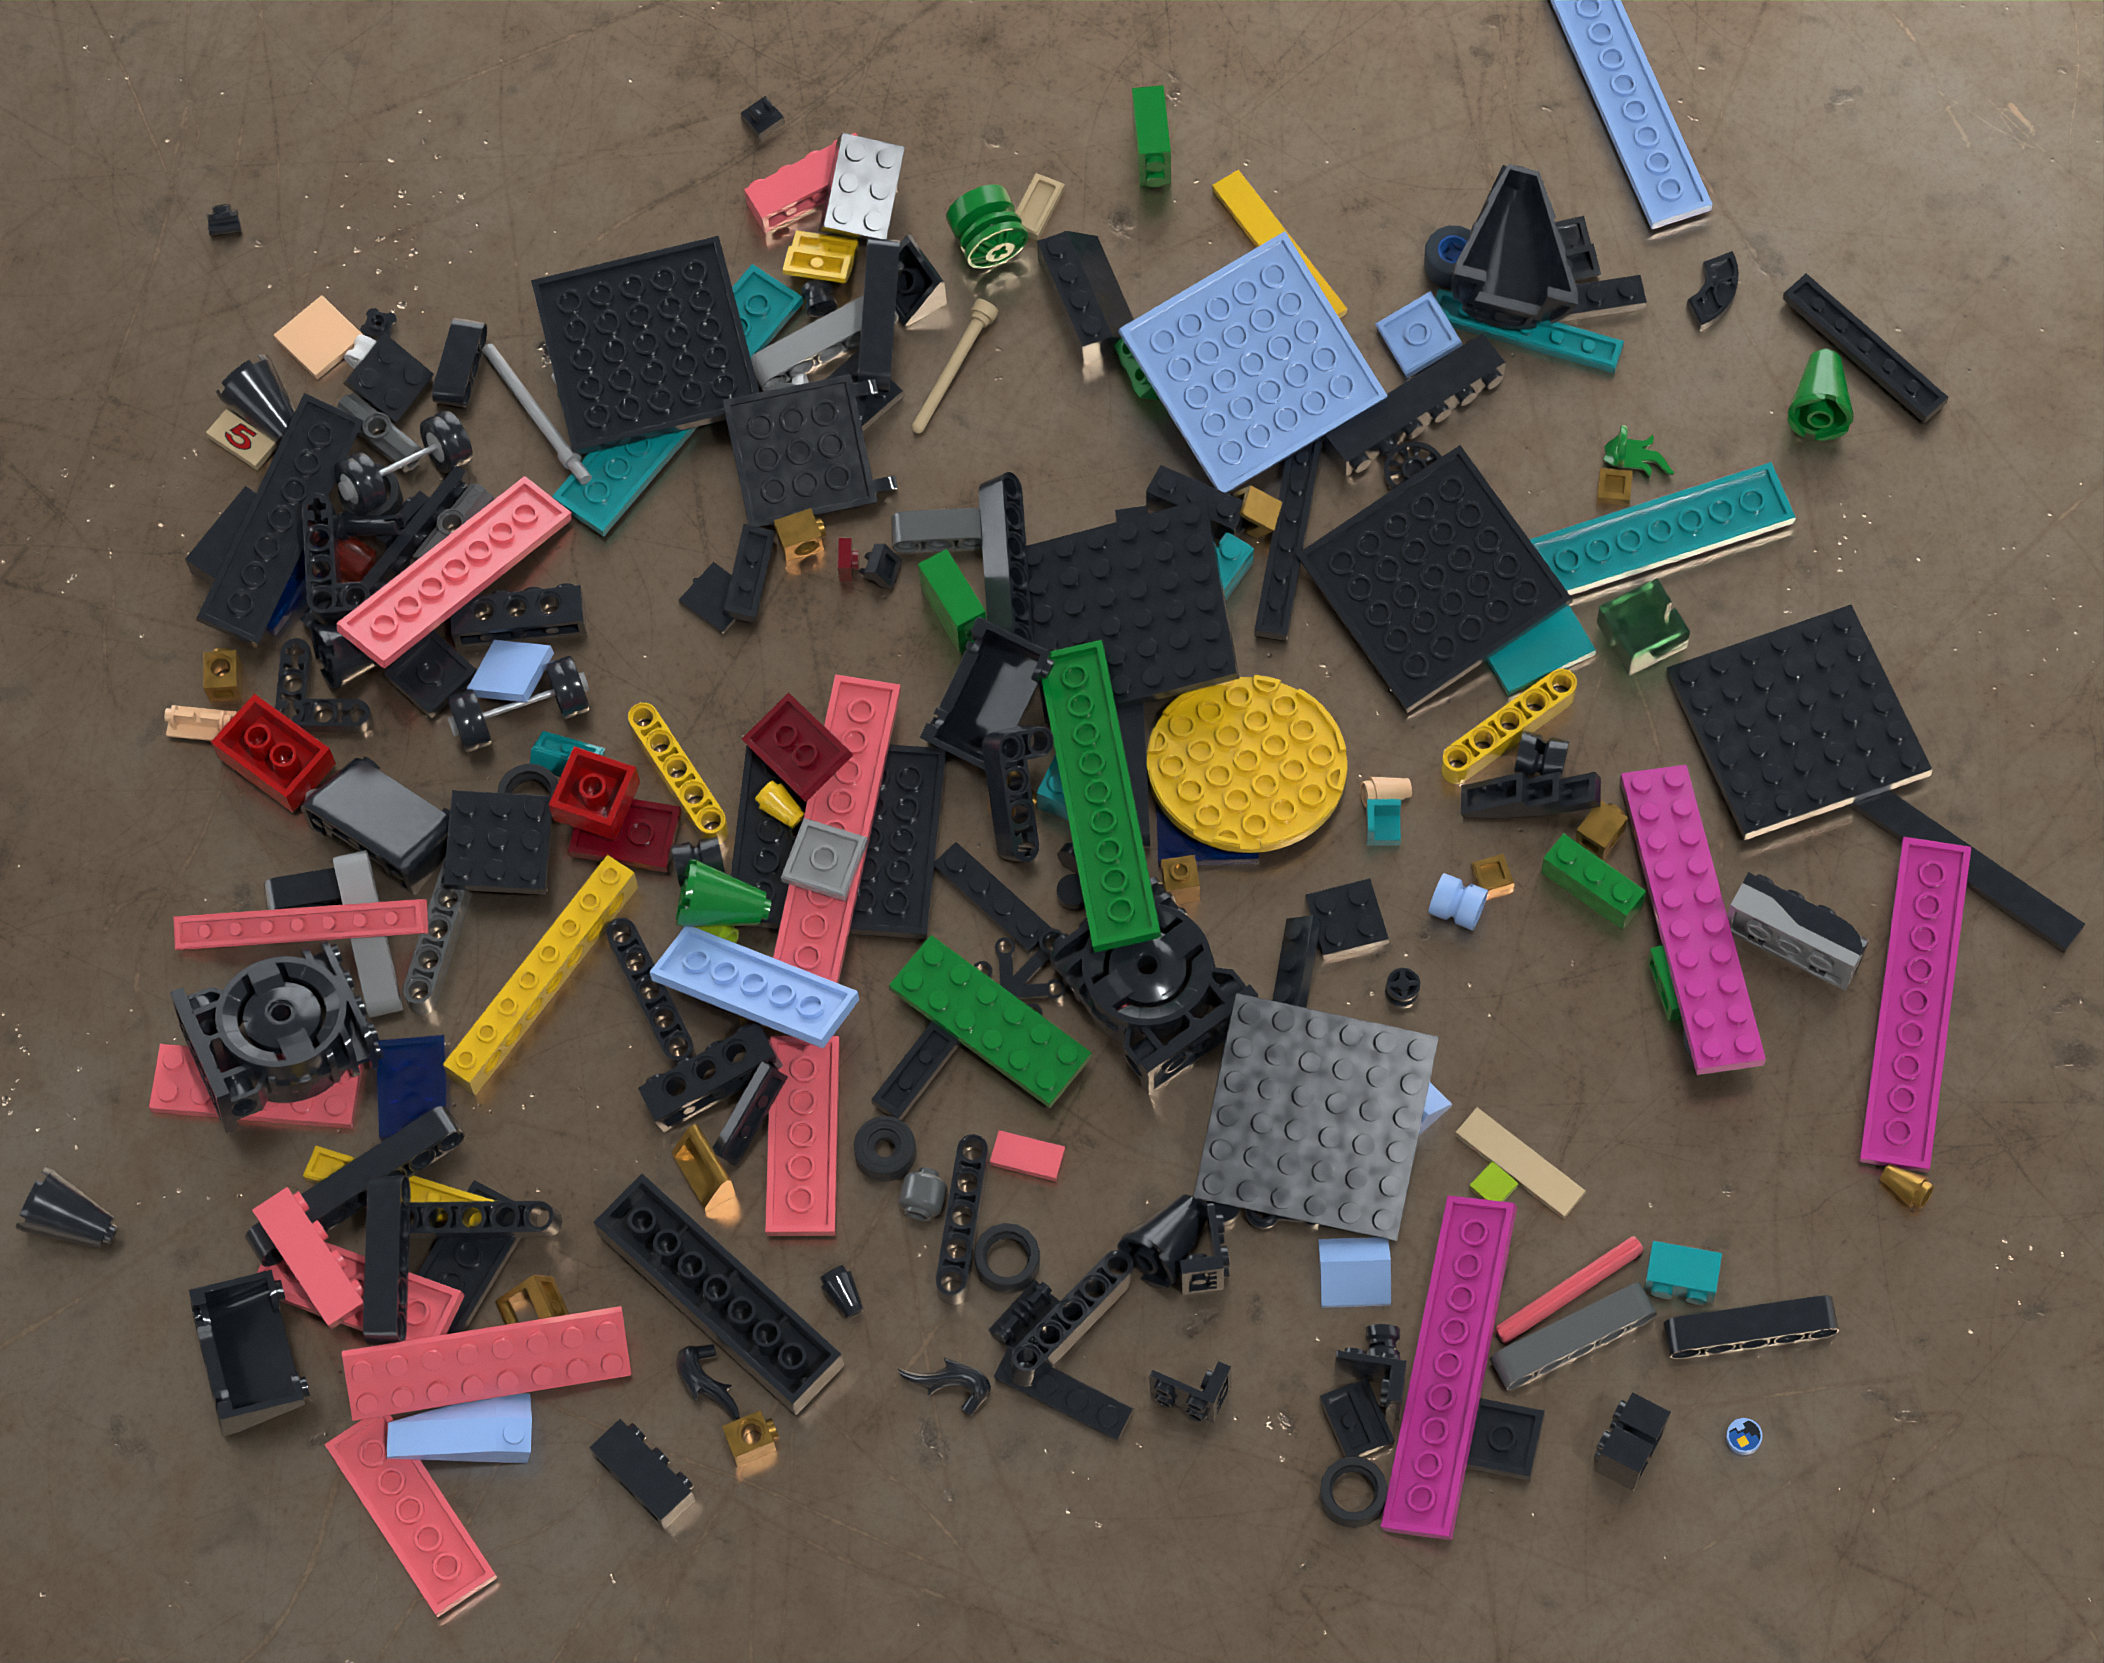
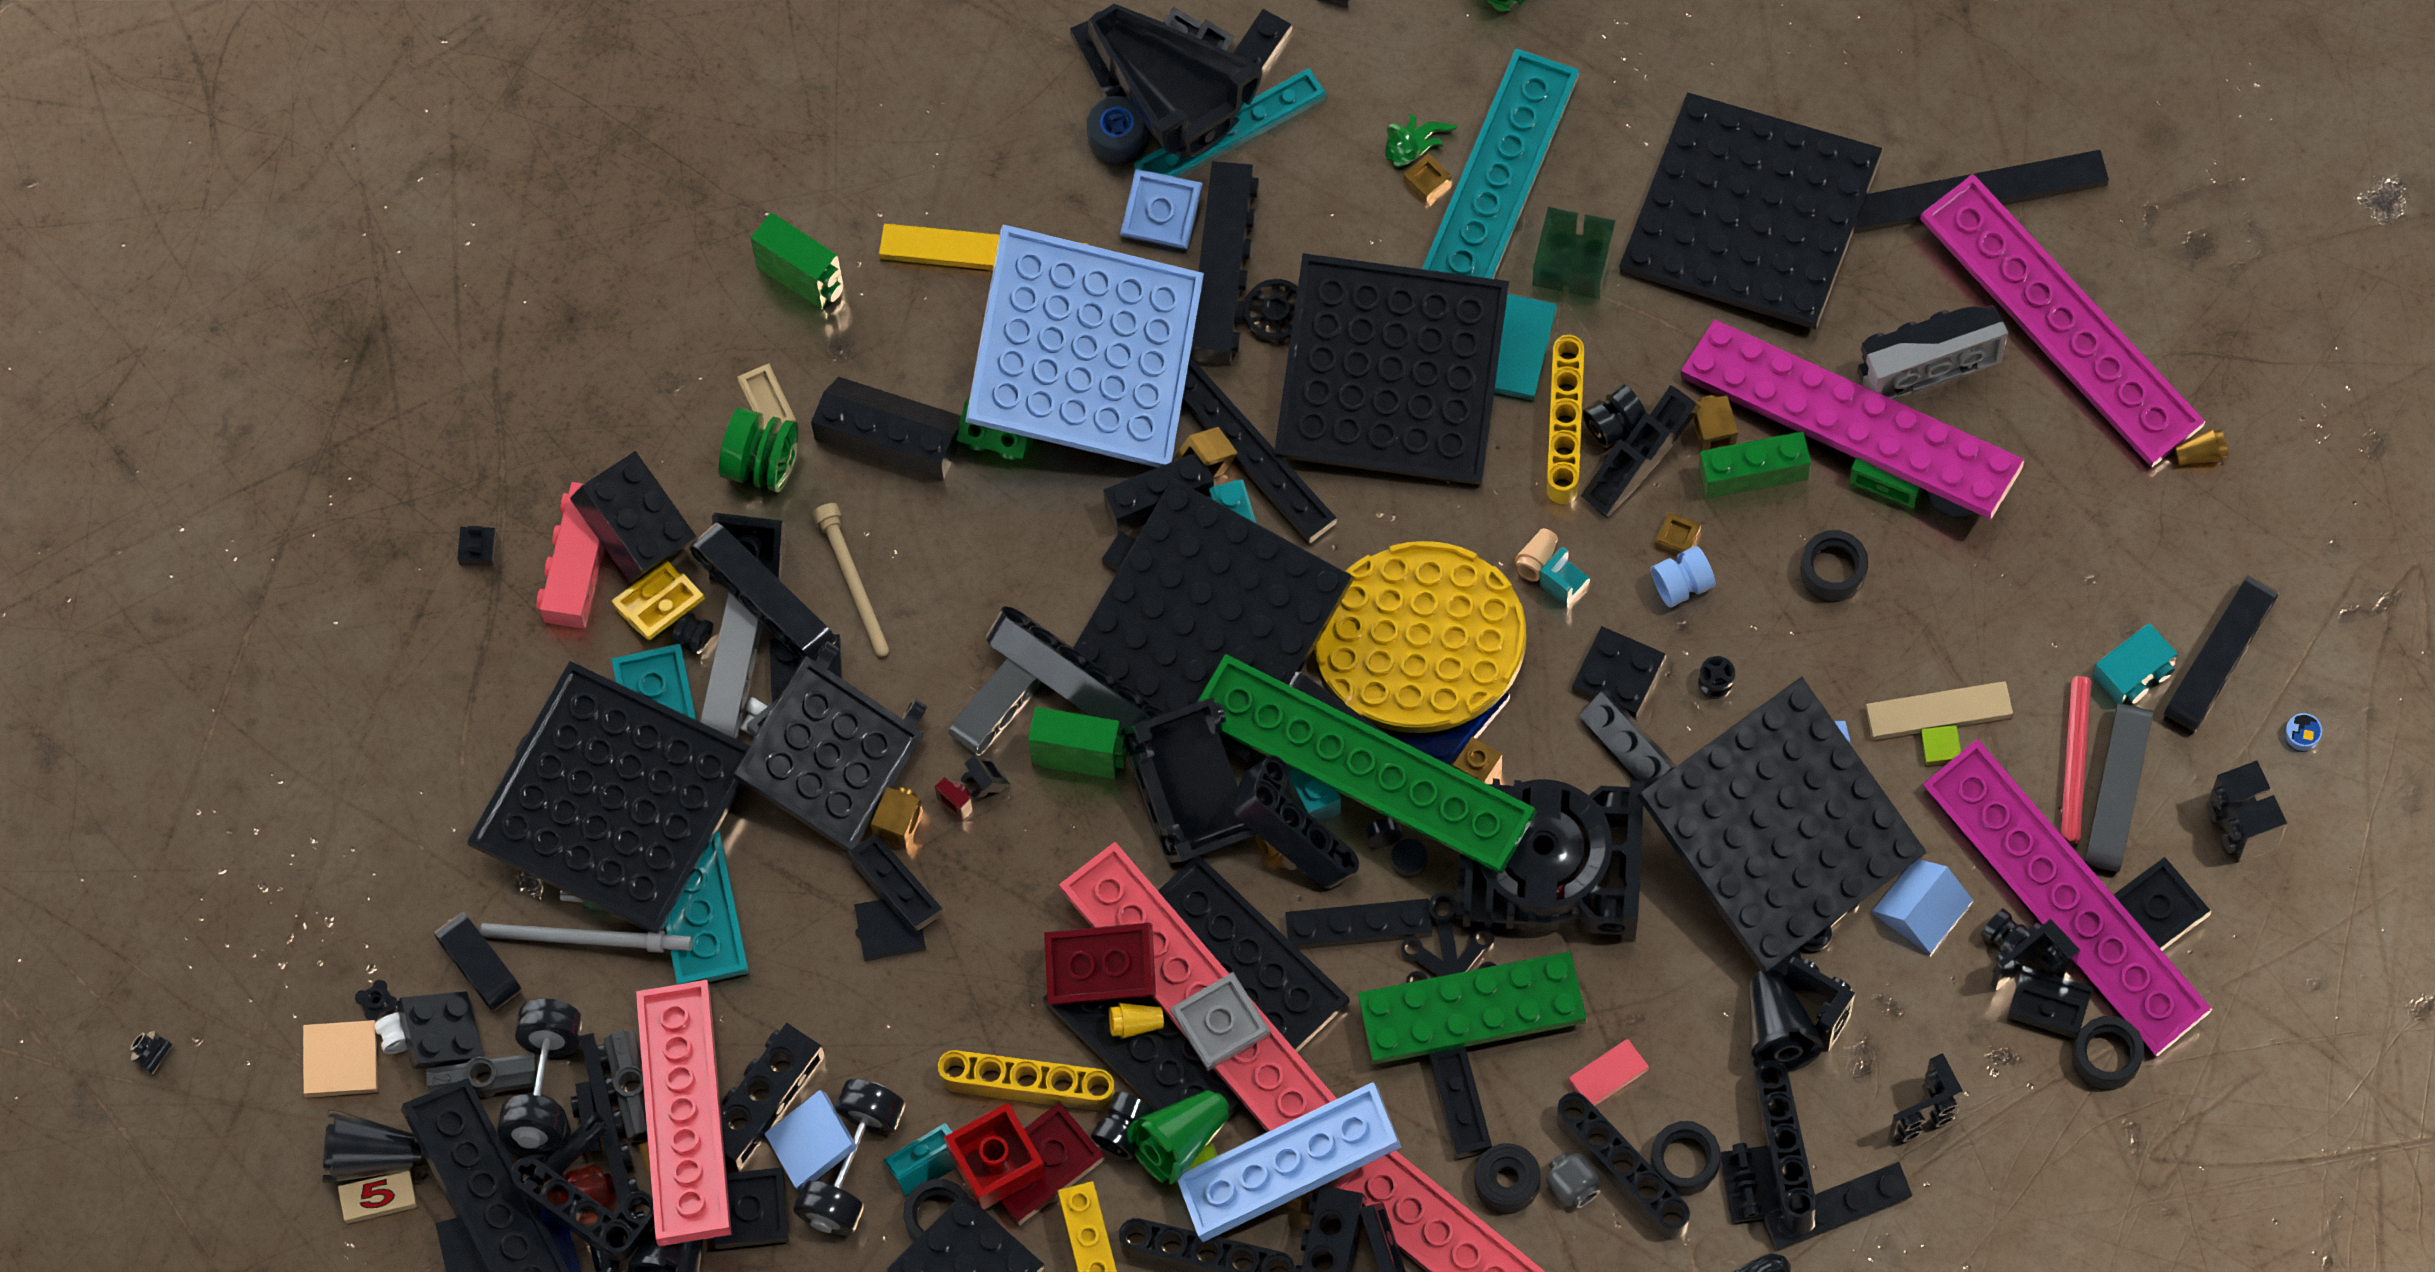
camera: 50 degrees left, 0 degrees up
none -> black tyre [1800,530,1868,601]

